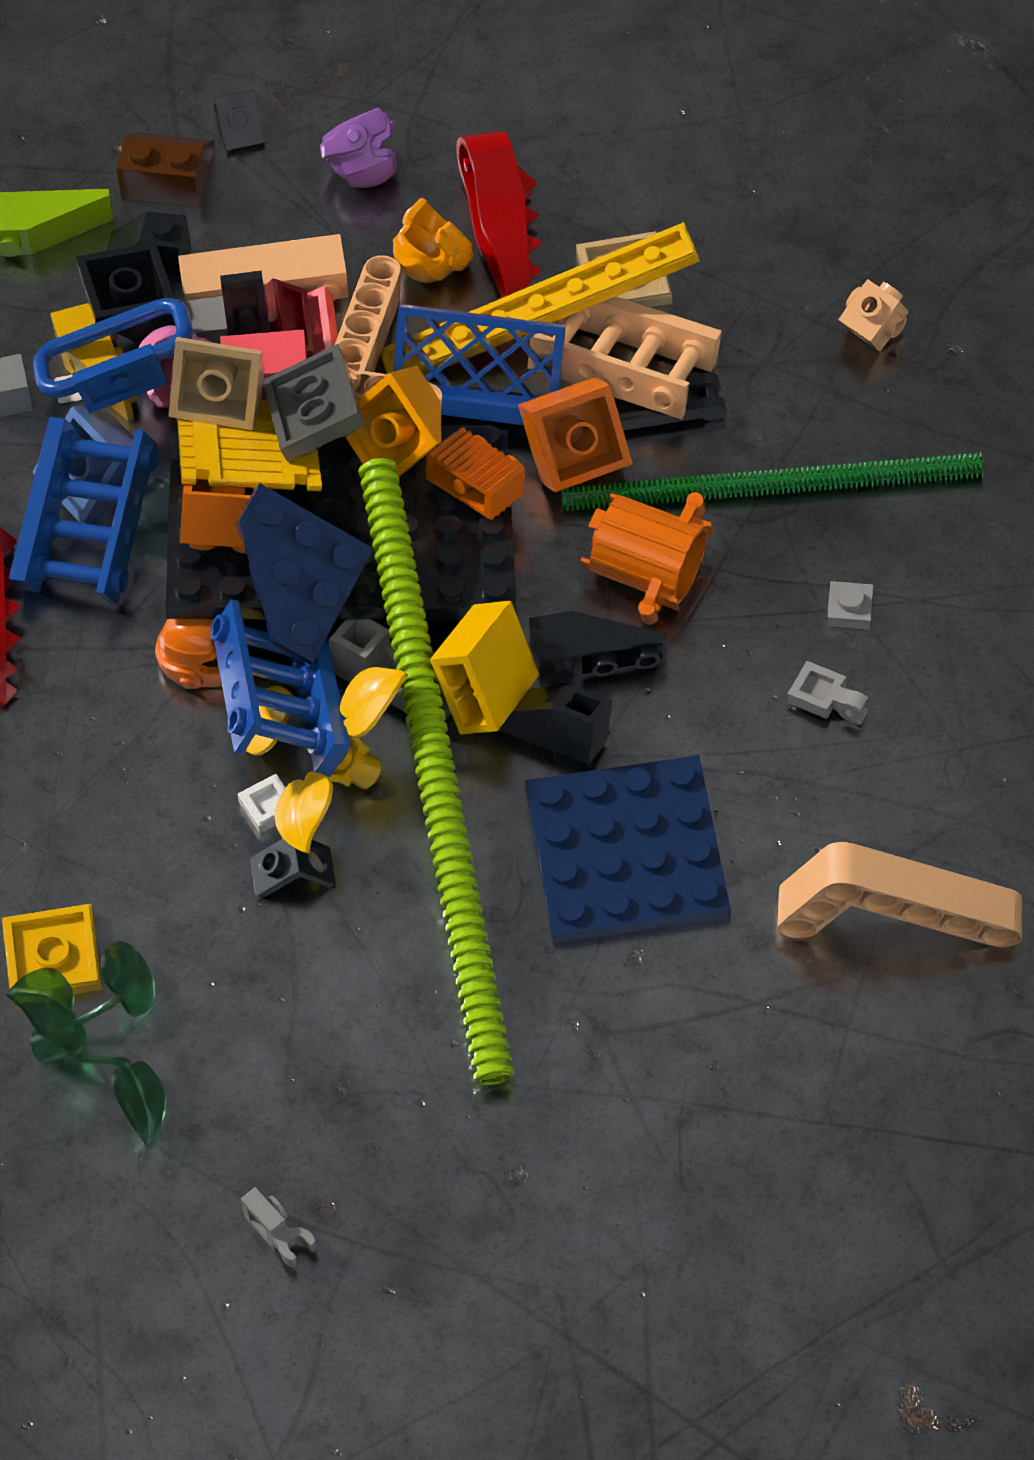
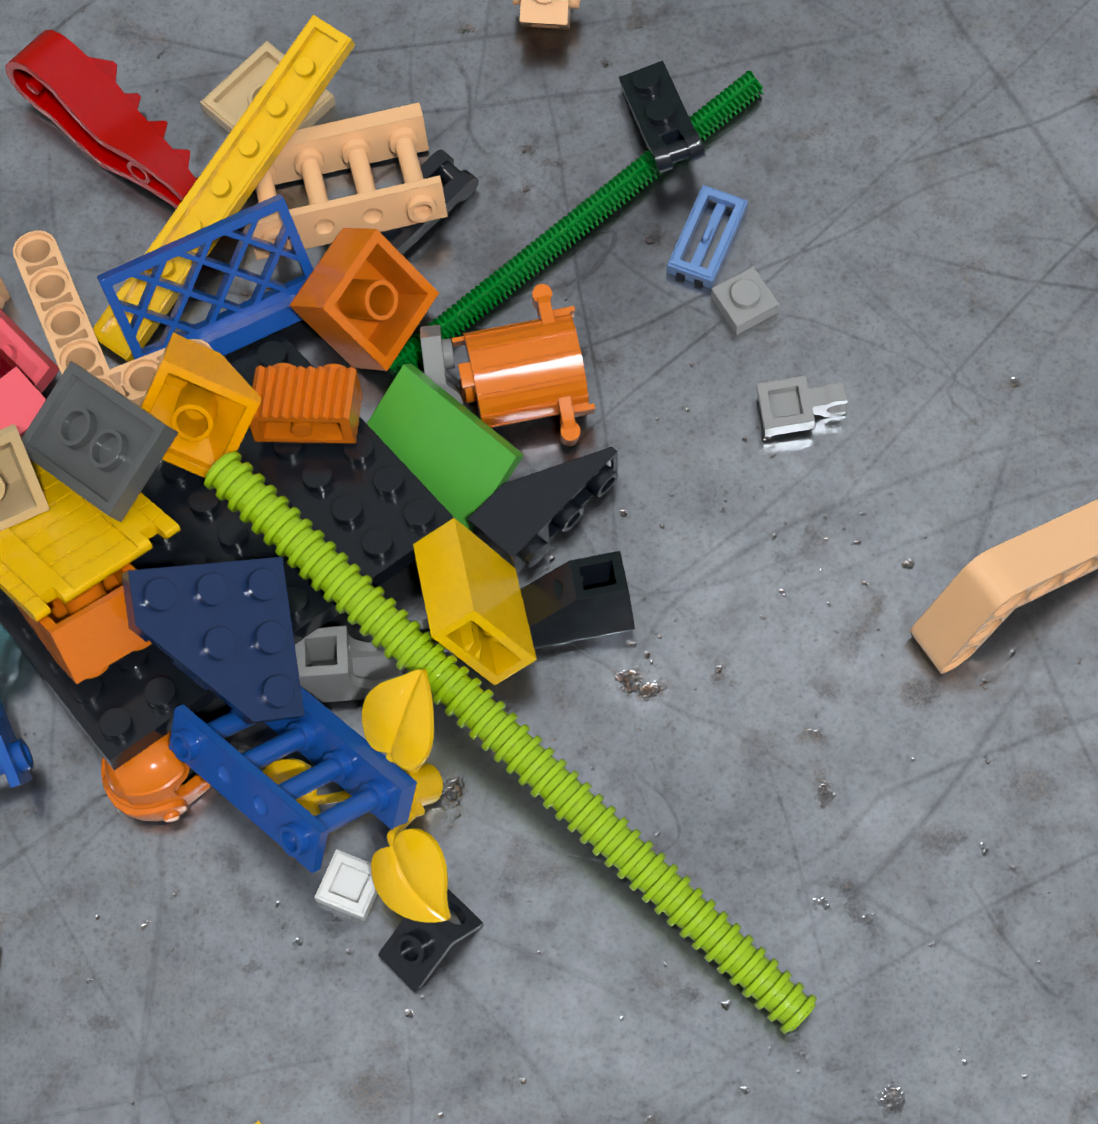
camera: 35 degrees left, 10 degrees up
light orange helmet [393,198,473,284] -> none
dark blue plate [525,755,731,944] -> none
none -> bright green tile [367,363,524,529]
none -> light grey plate [420,325,463,405]
none -> black plate [618,60,706,174]
none -> medium blue tile [667,185,748,289]

